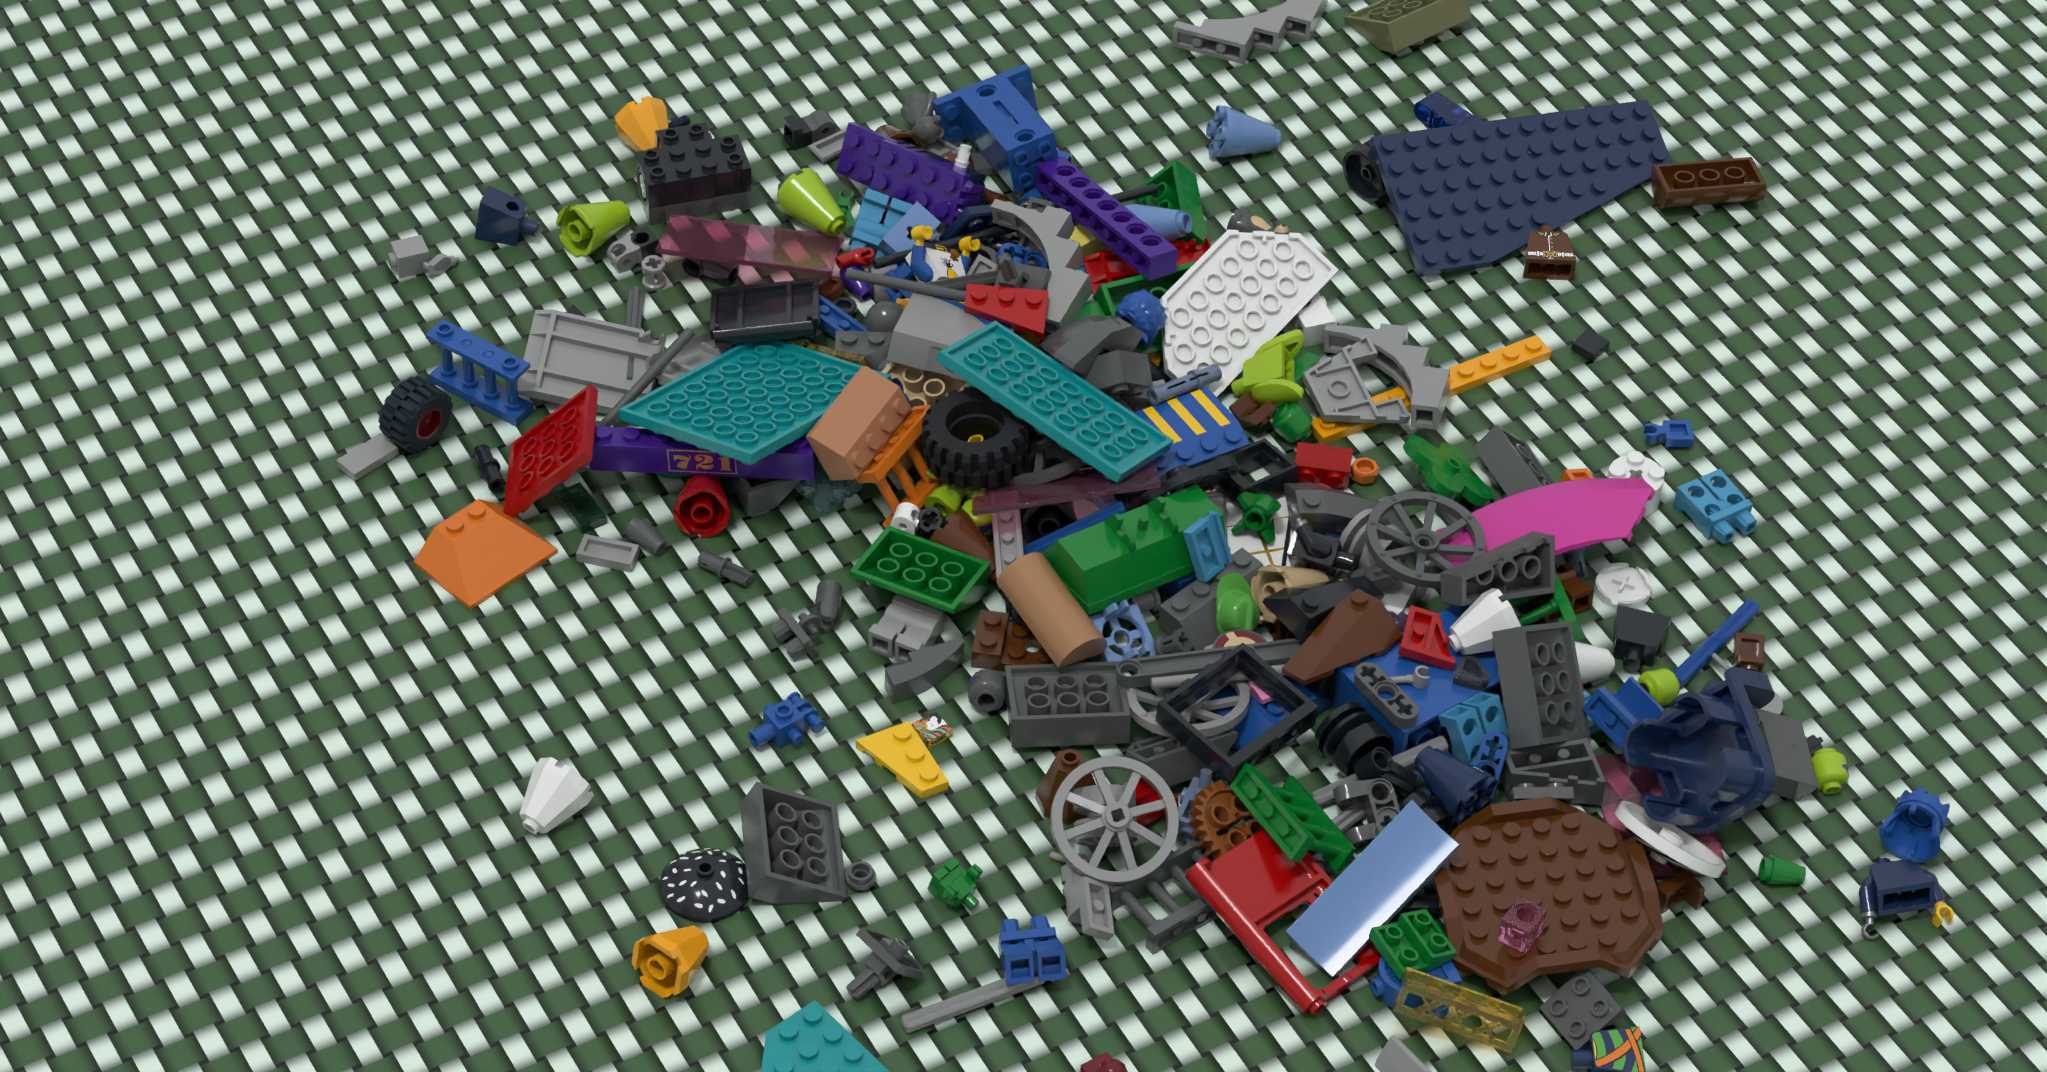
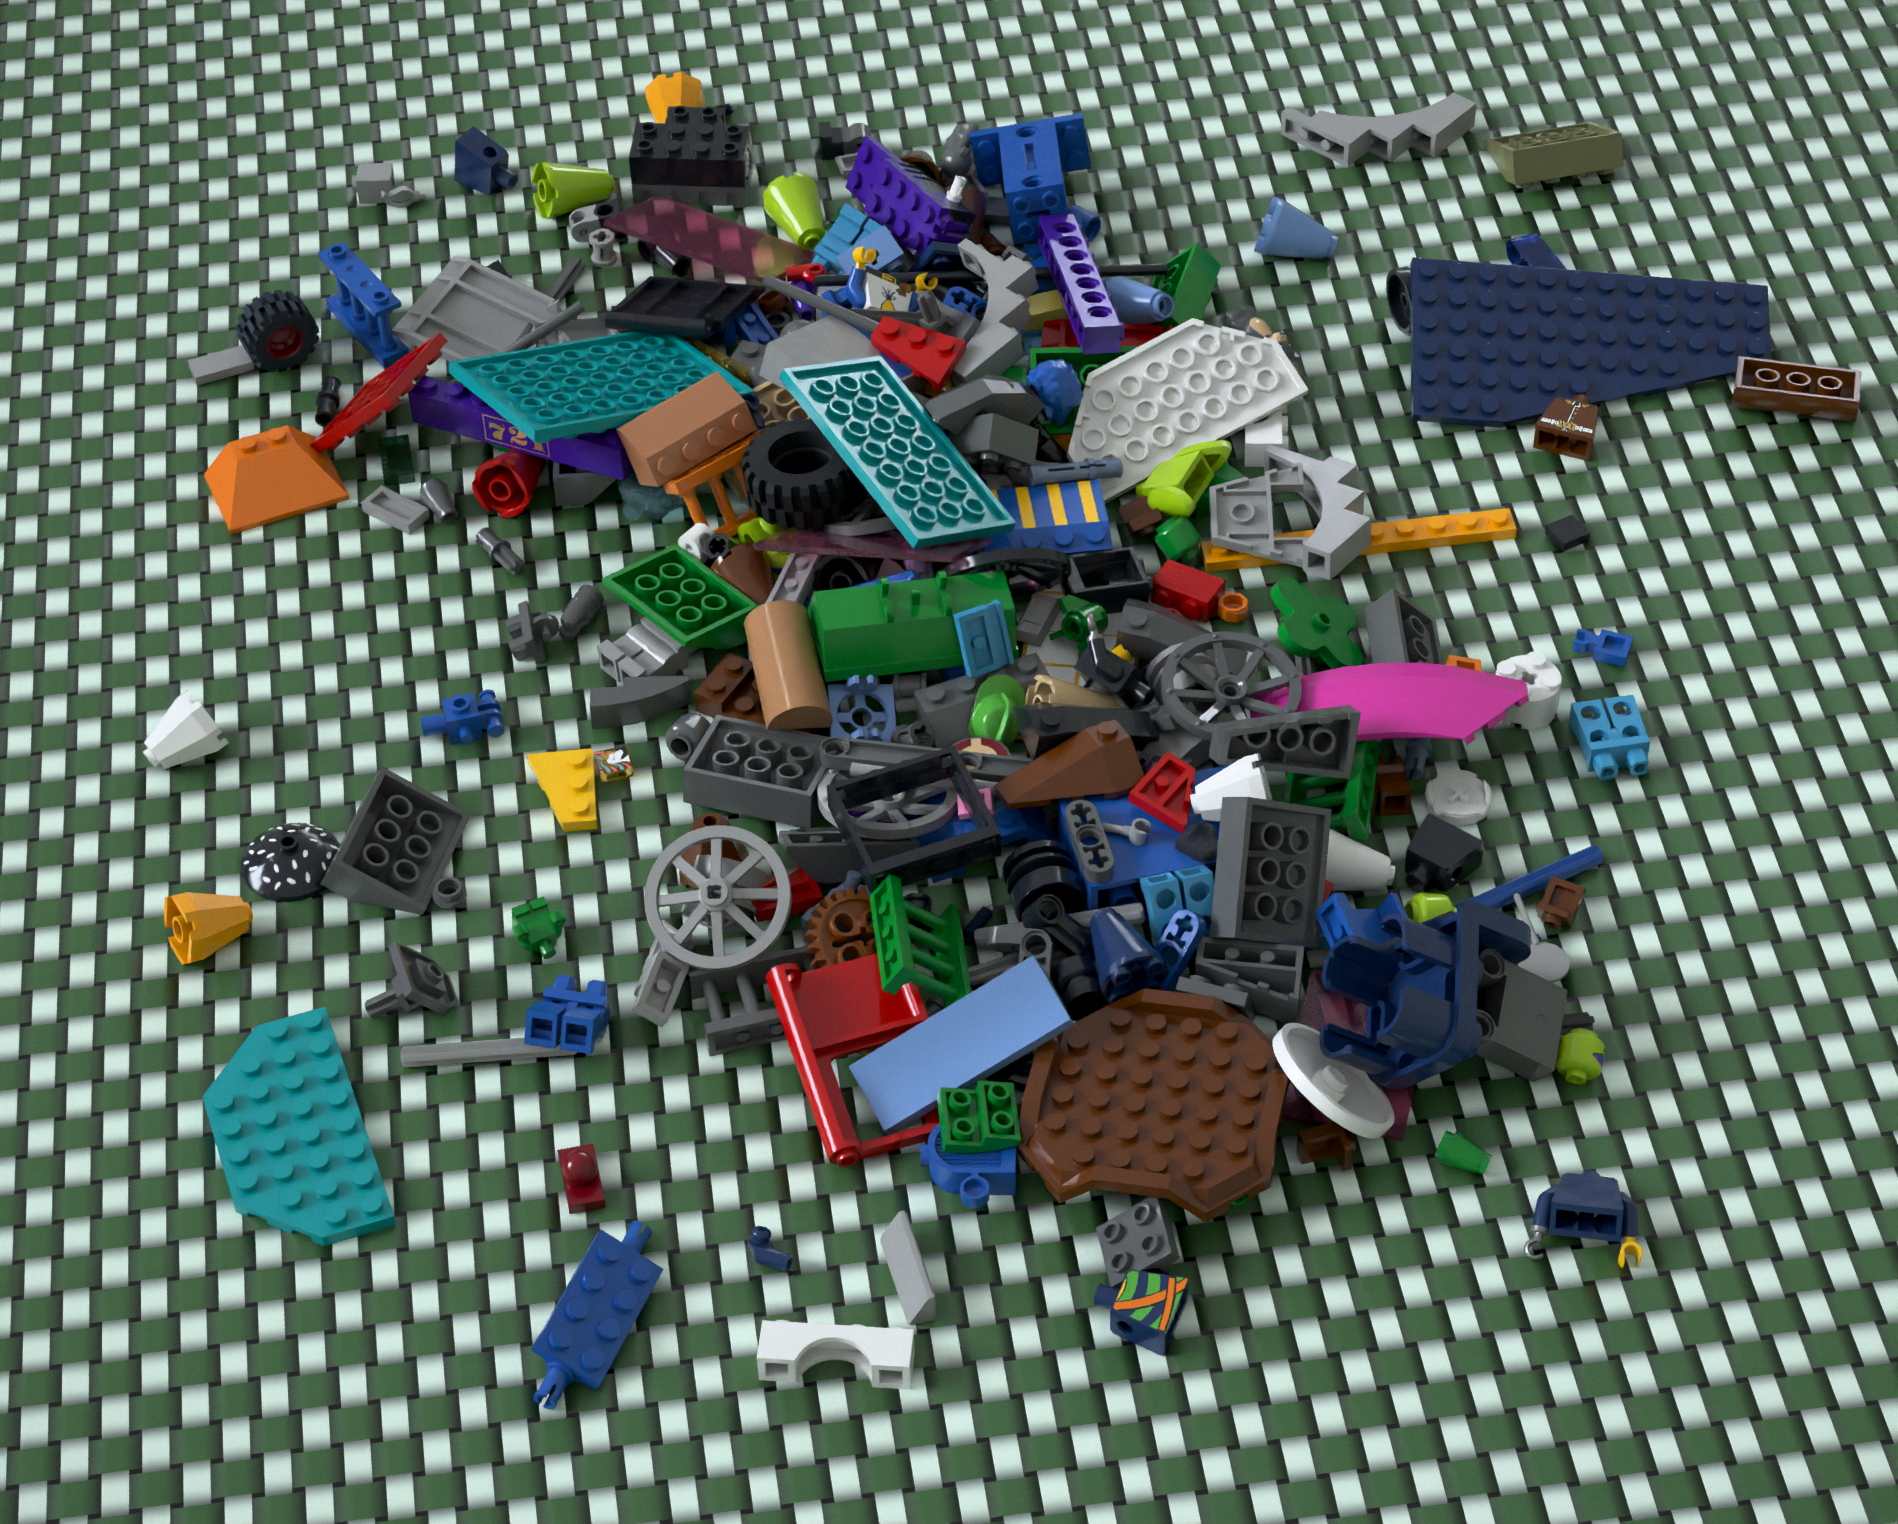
camera: 25 degrees right, 0 degrees up
clear yellow fence [1393,966,1525,1053] -> none
clear pink brick [1498,896,1547,953] -> none
blue hat [1879,786,1950,863] -> none
none -> dark blue piece [962,905,996,941]

